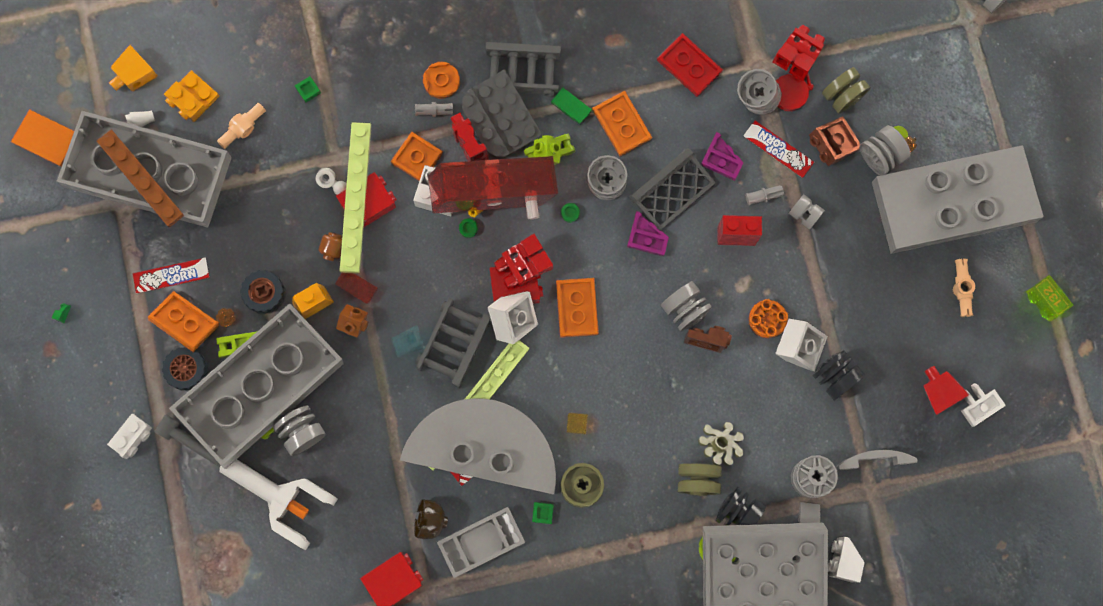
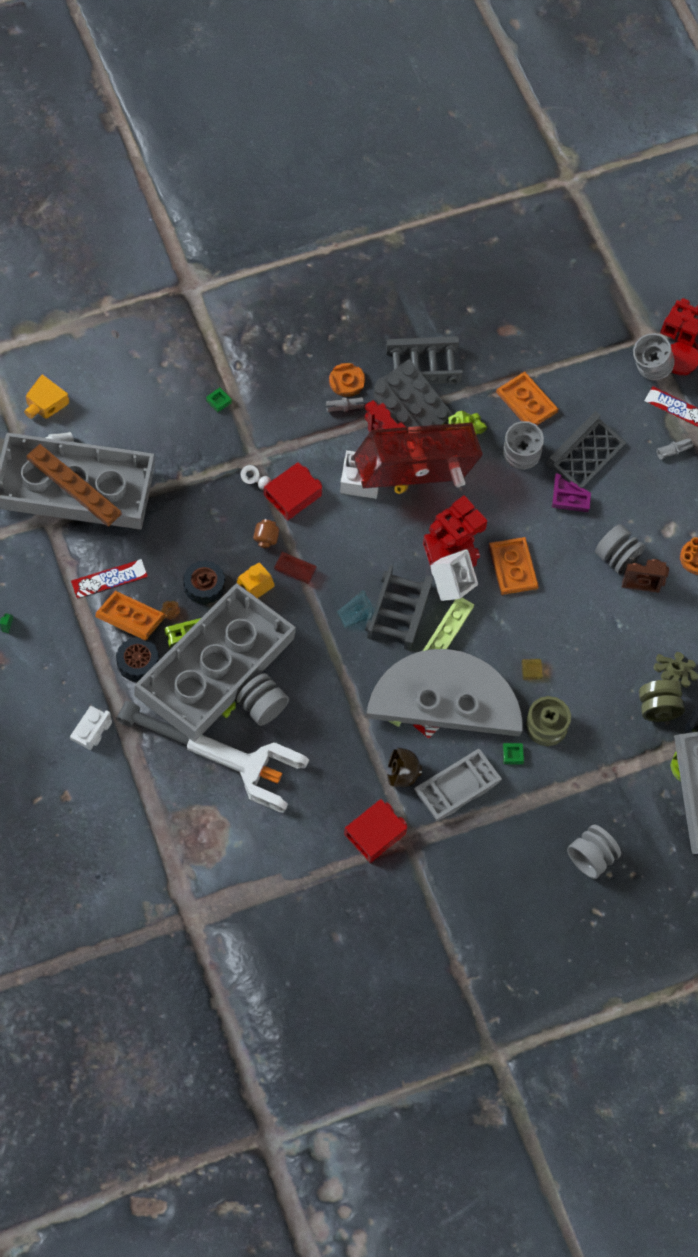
camera: 10 degrees left, 15 degrees down
light orange plate [164,70,219,122] -> none
light nougat pin [217,103,266,149] -> none
dark orange brick [336,304,369,337] -> none
yellowish green plate [340,122,371,273] -> none
orange tile [391,132,443,181] -> none
green tile [459,218,478,238] -> none
green tile [551,88,592,125] -> none
green tile [561,203,580,223] -> none
red tile [657,33,723,97] -> none
magenta wing [701,132,743,181] -> none
red brick [717,215,762,246] -> none

